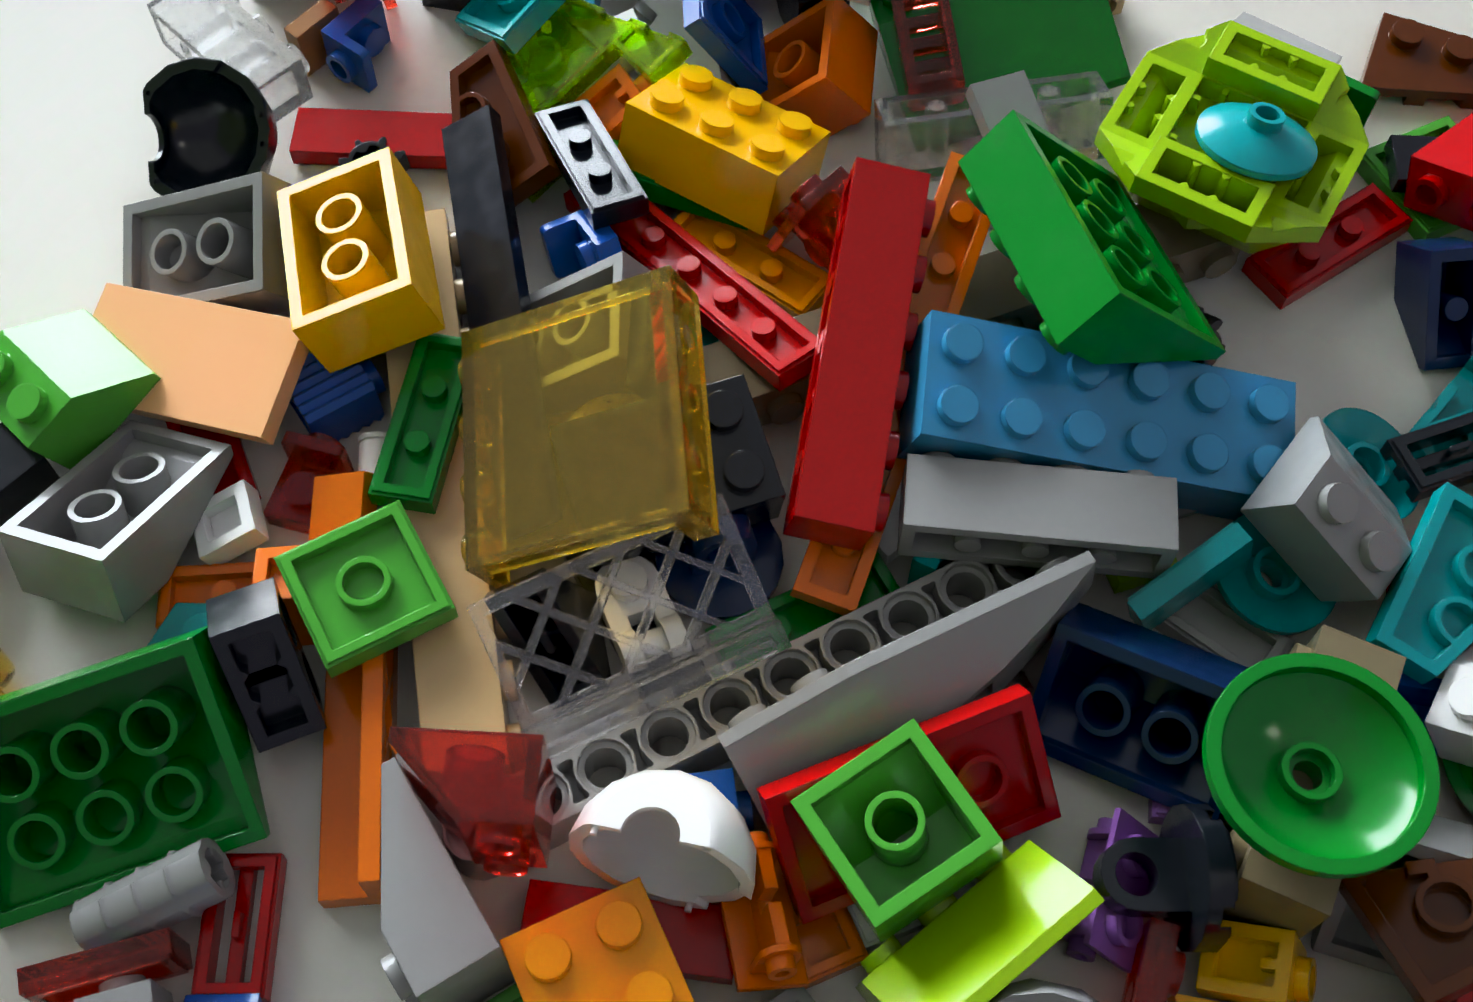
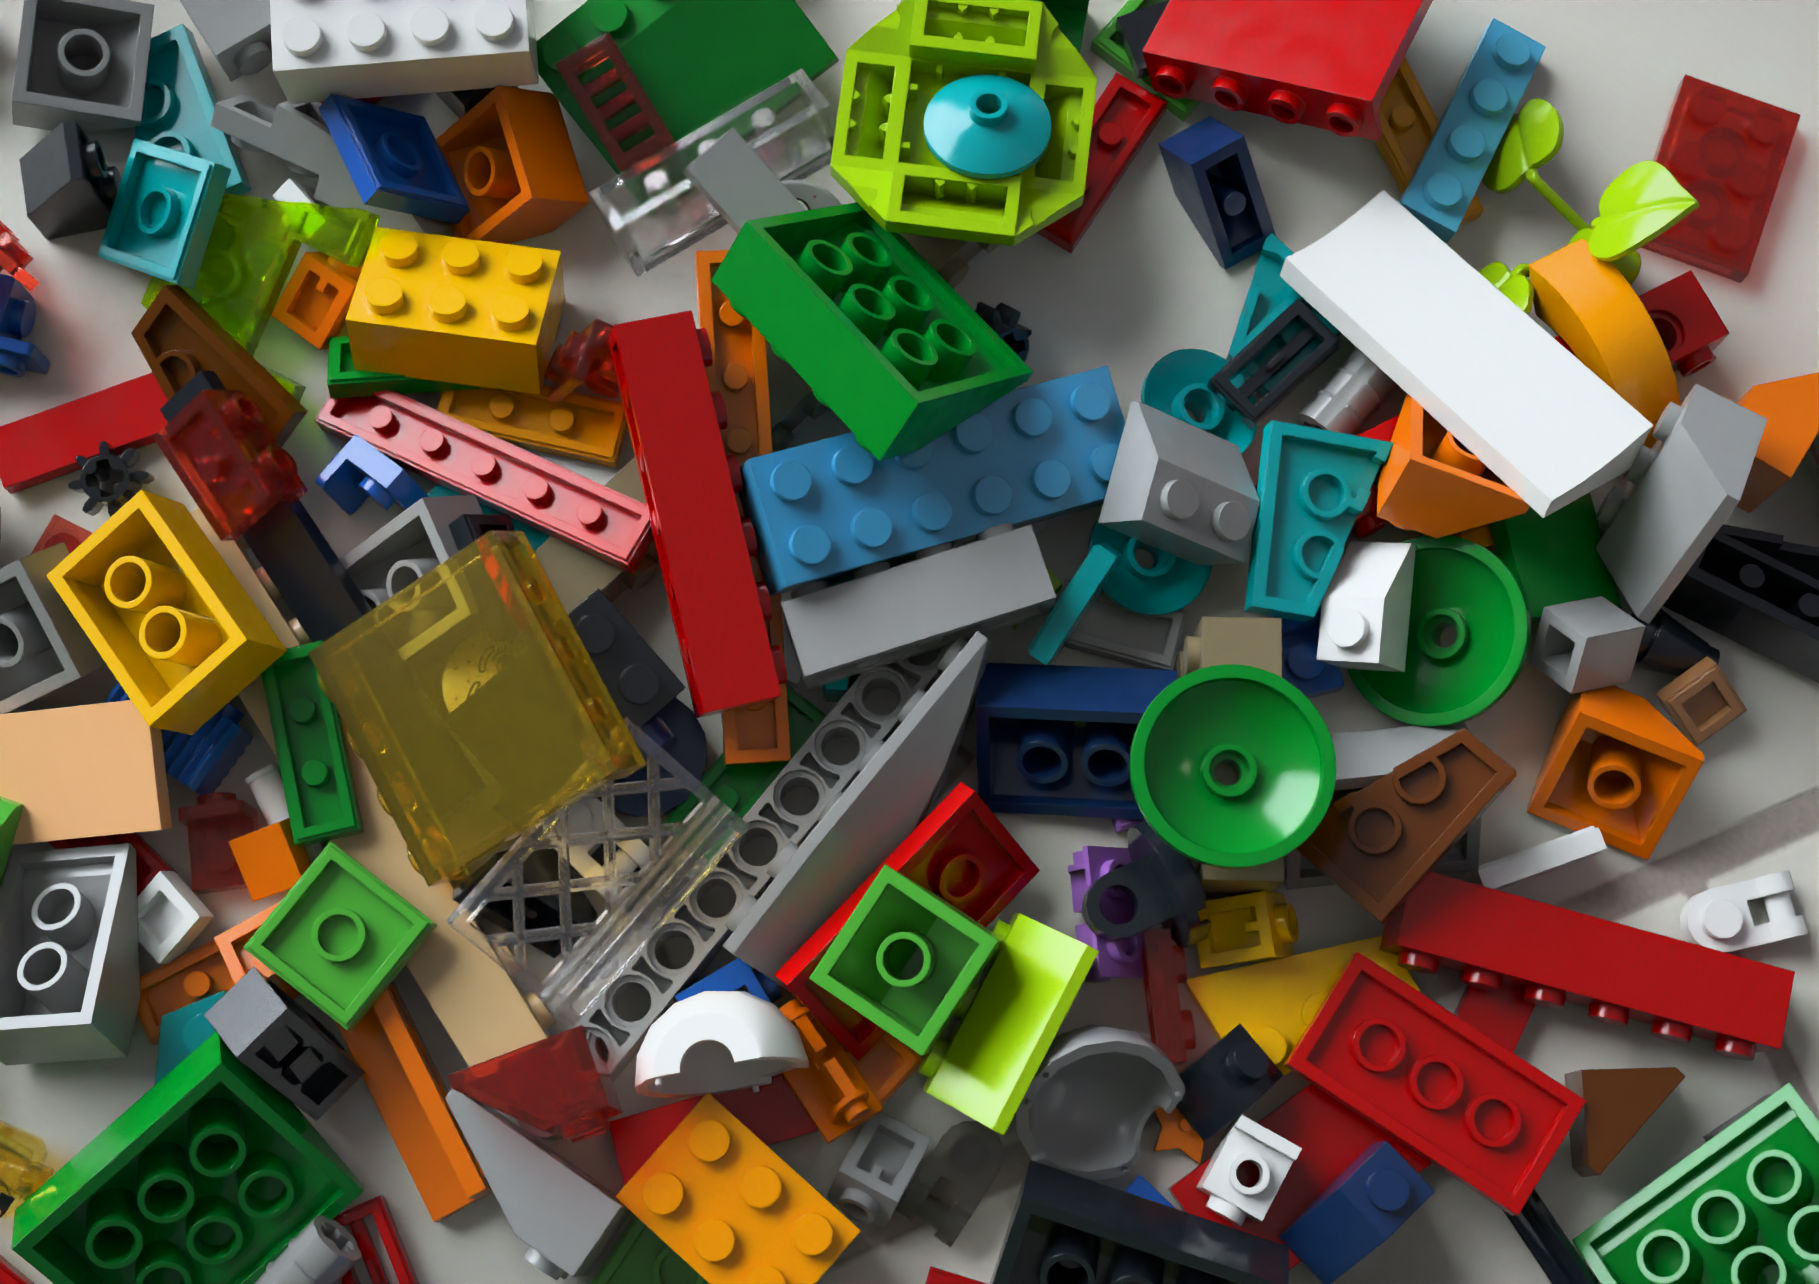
camera: 25 degrees left, 15 degrees up
tile [534,99,650,230] -> none
none -> clear red bracket [153,390,308,541]

